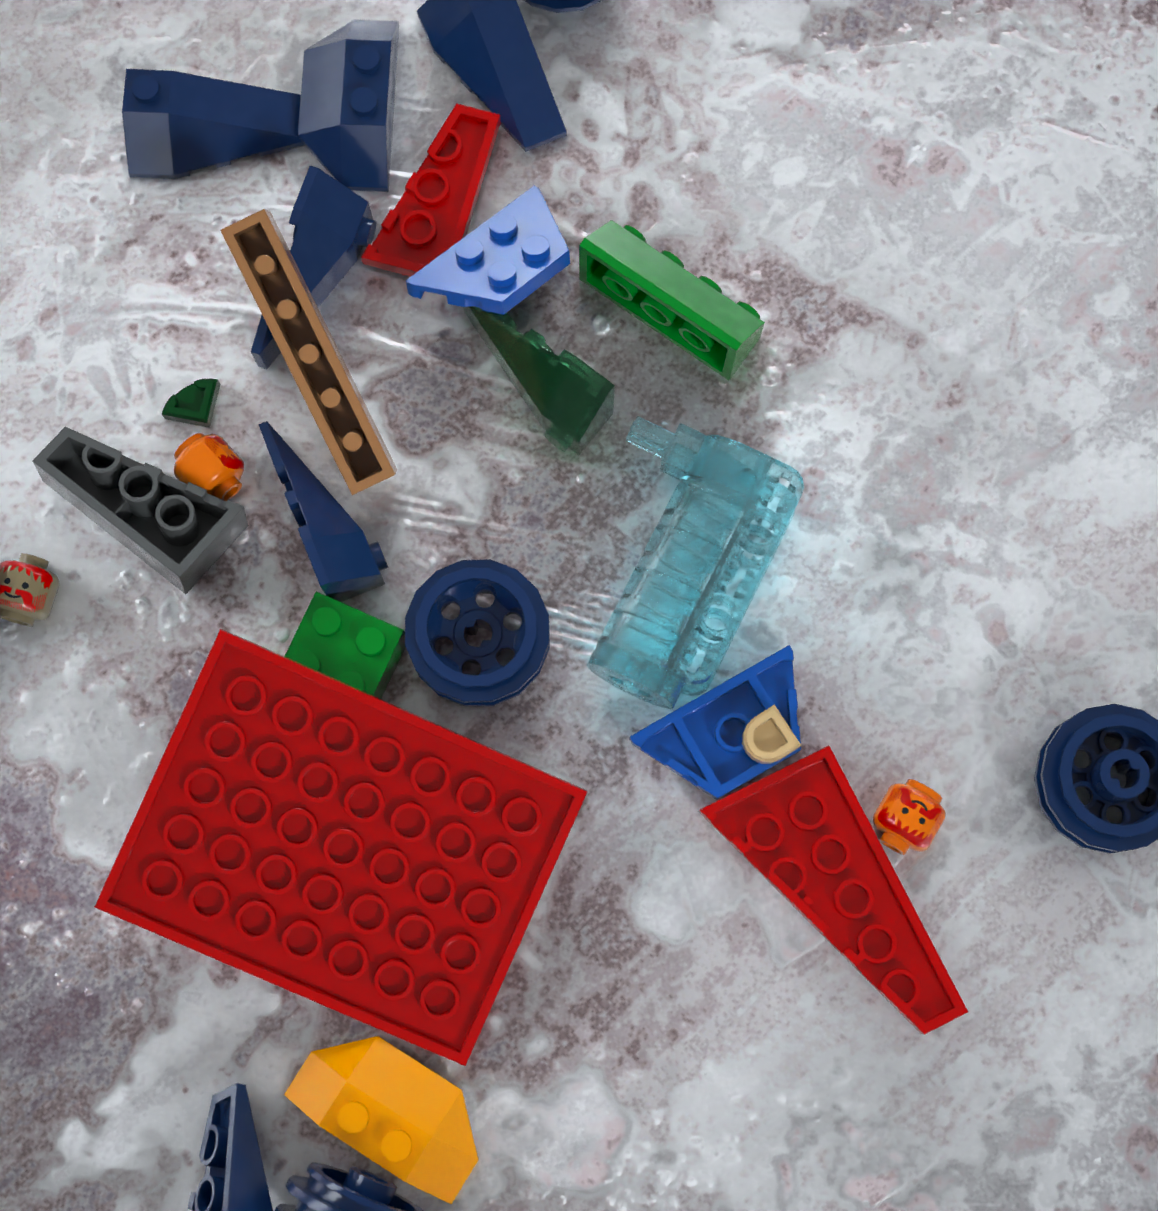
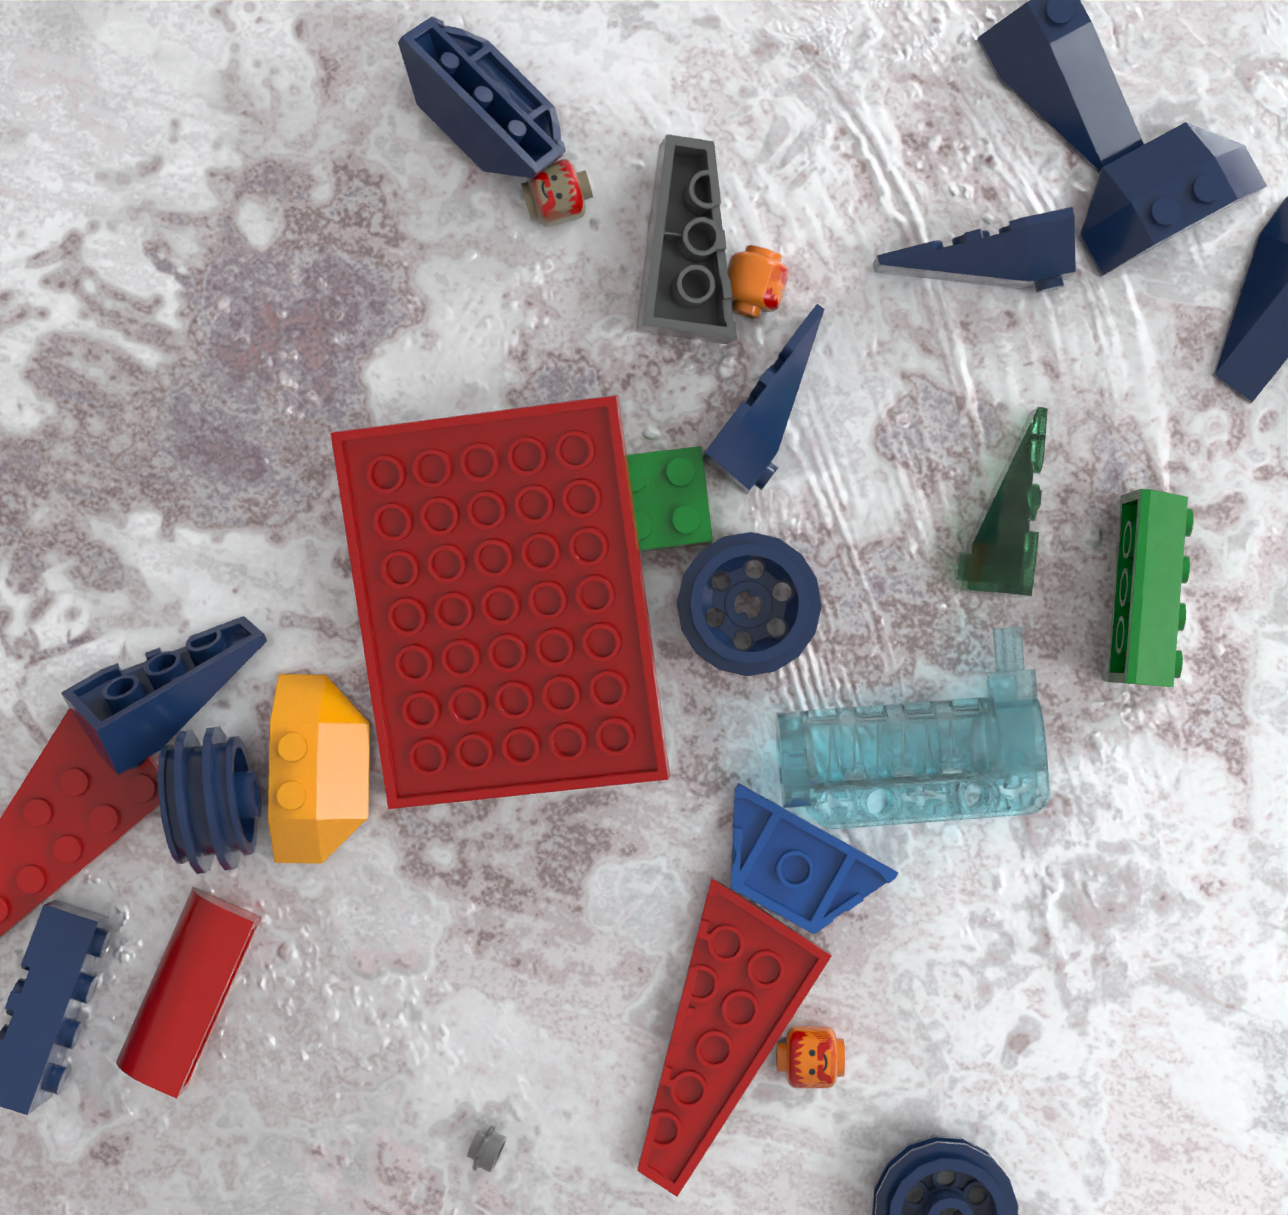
camera: 60 degrees right, 10 degrees up
dark green tile [161,379,220,428] -> none
medium nougat brick [220,209,397,495] -> none
red wing [361,103,501,277] -> none
wing [406,185,571,315] -> none
tan tile [742,704,801,764] -> none
none -> flat silver plate [467,1126,507,1173]

